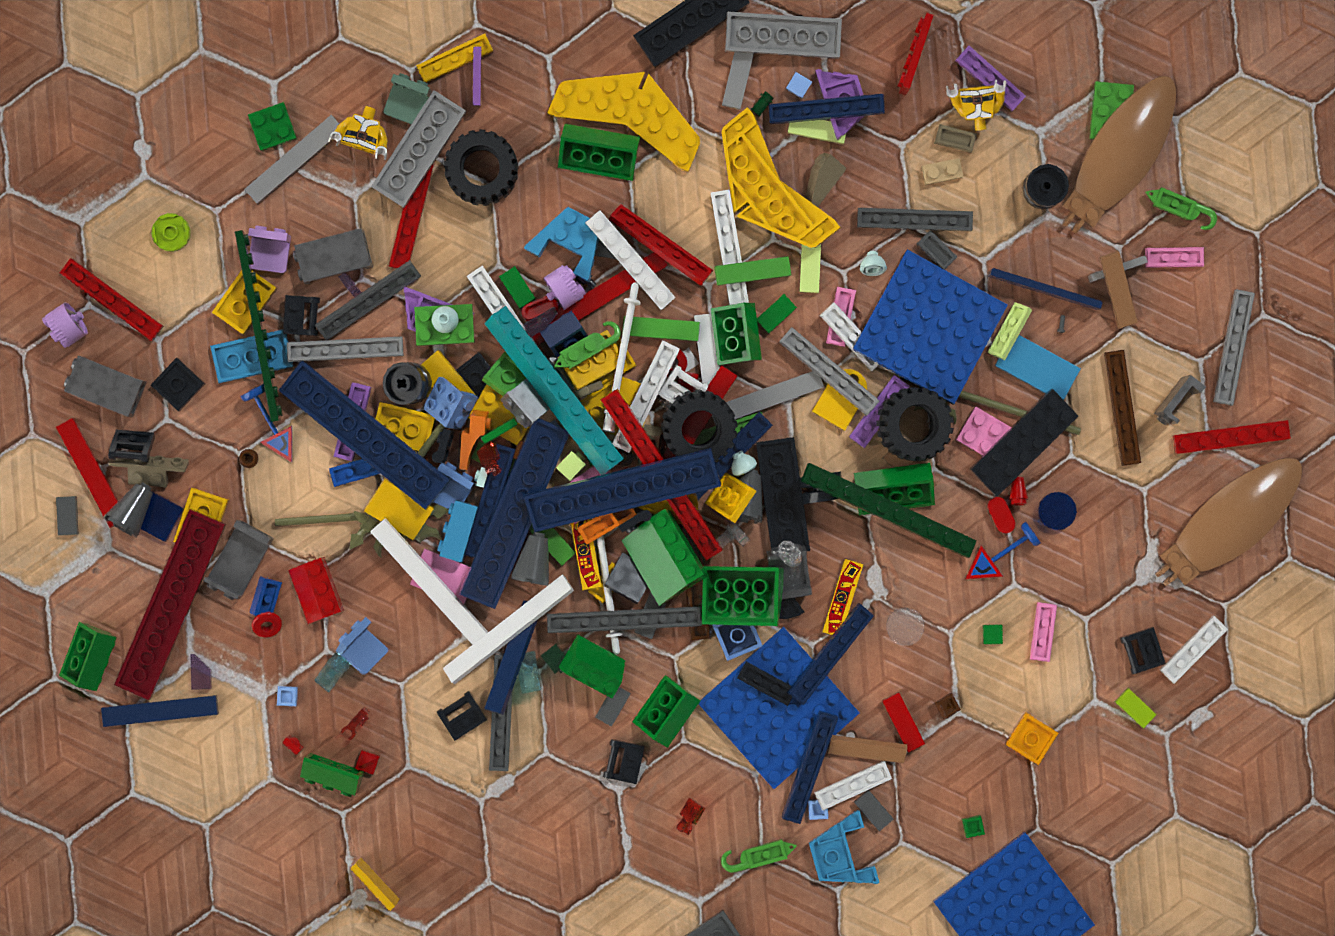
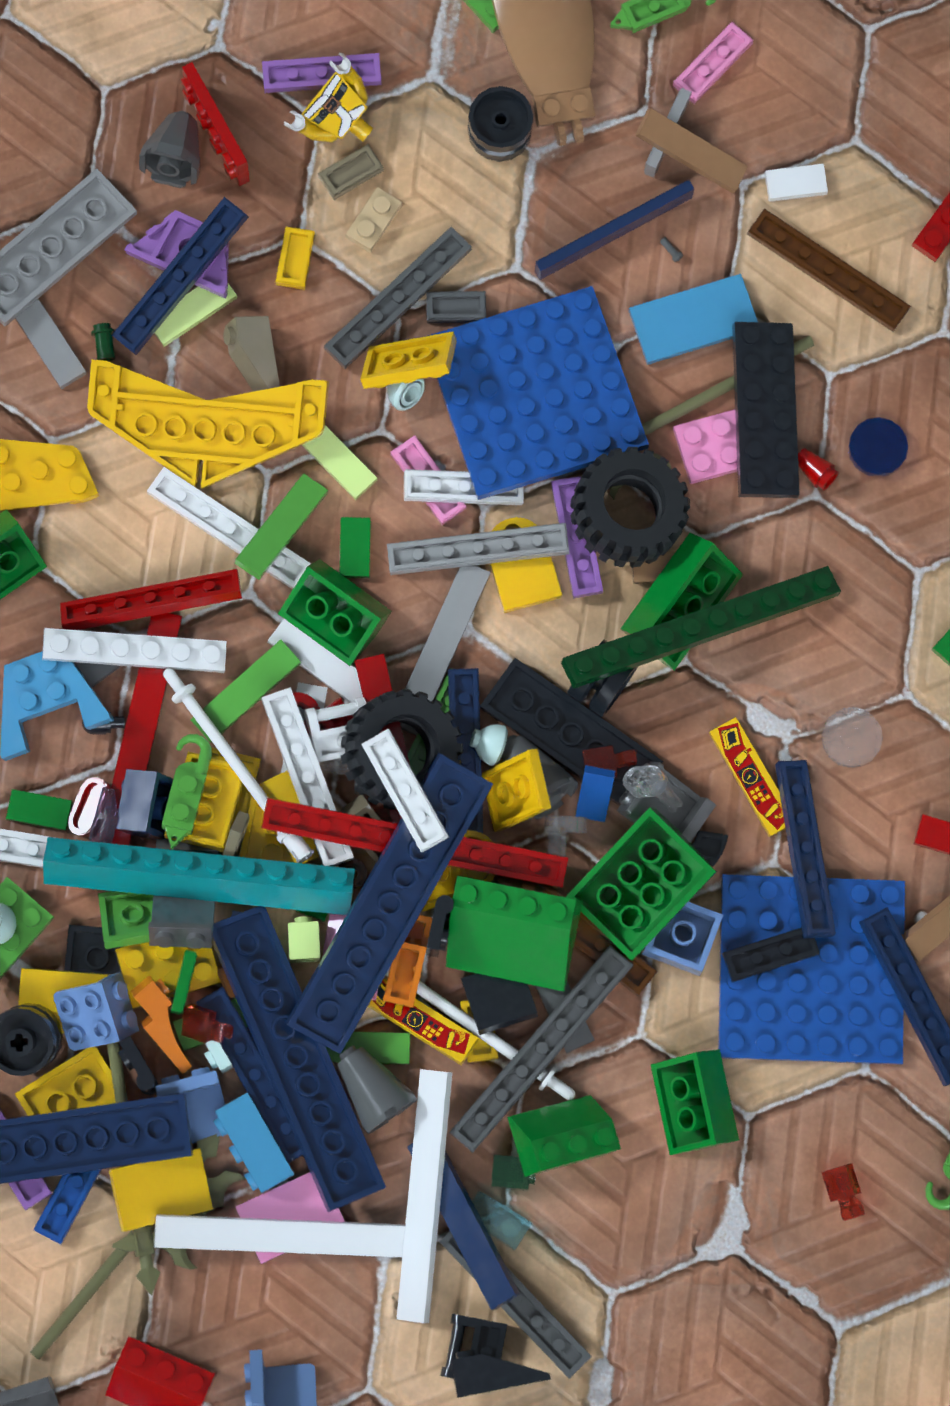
camera: 55 degrees left, 10 degrees down
lavender piece [543,265,586,310] -> none
dark grey tile [595,686,631,727] -> none
black plate [603,739,645,784] -> none
light blue tile [786,72,812,99] -> none
blue piece [965,521,1041,579] -> none
red tile [987,497,1015,533] -> none
yellowish green tile [988,302,1032,360] -> none
flat silver panel [1154,375,1206,425] -> none
light grey tile [1213,289,1255,406] -> none
none -> dark grey cone [139,111,200,188]
none -> yellow tile [275,226,315,290]
none -> yellow plate [360,331,457,389]
none -> white tile [362,729,449,853]
none -> black slope [450,1349,551,1398]
none -> blue tile [575,765,615,822]
none -> clear red plate [582,746,637,777]
none -> white tile [765,164,828,202]

